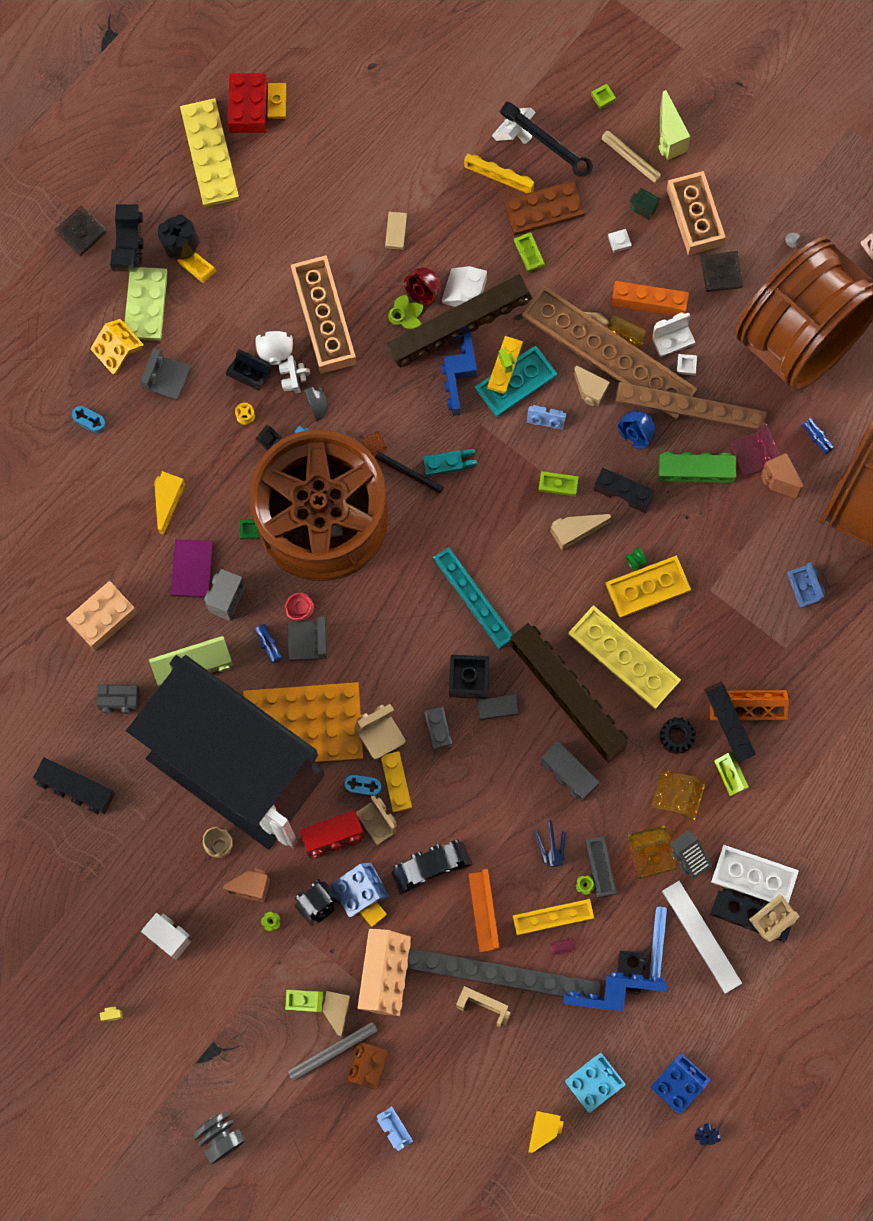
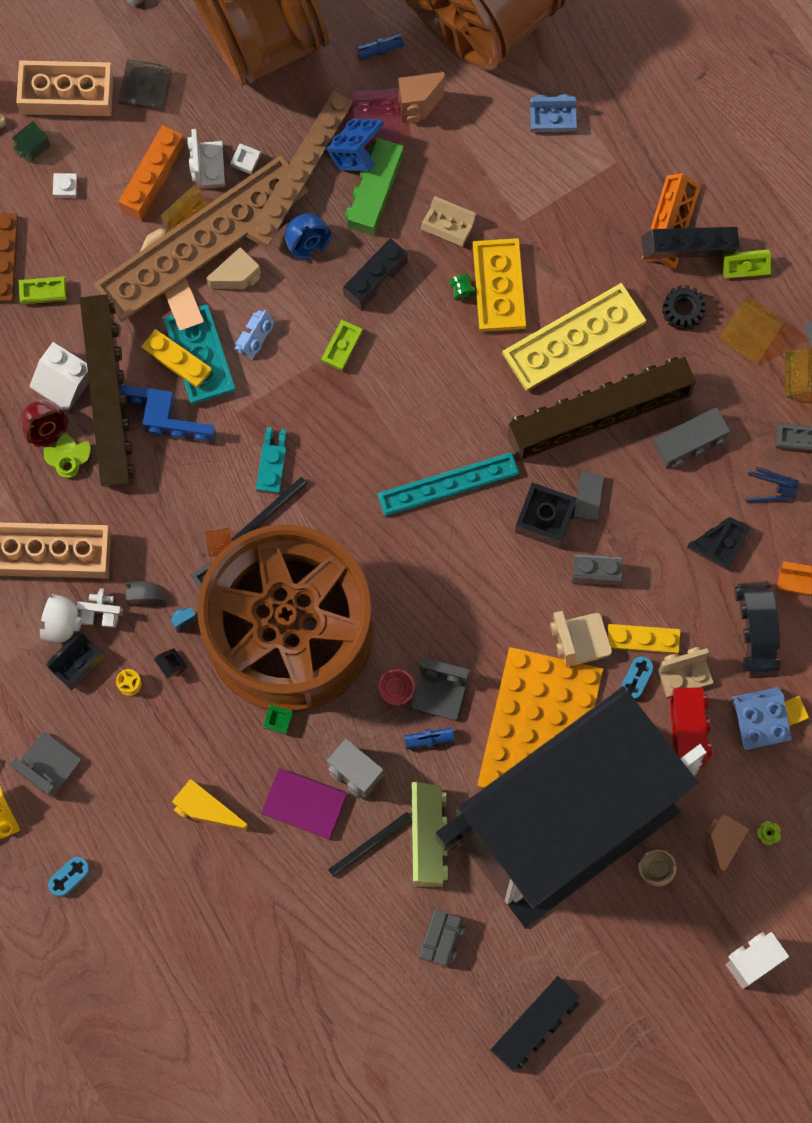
camera: 75 degrees left, 0 degrees up
light nougat brick [66,581,138,651] -> none
black brick [295,879,341,926] -> none
lime plate [499,348,515,374] -> none
tan slope [550,514,612,550] -> none
none -> light nougat sticker [165,278,204,330]
none -> blue bracket [326,118,385,171]
none -> black bar [328,812,412,877]
none -> tan bracket [420,196,476,247]
none -> black wing [687,517,751,570]

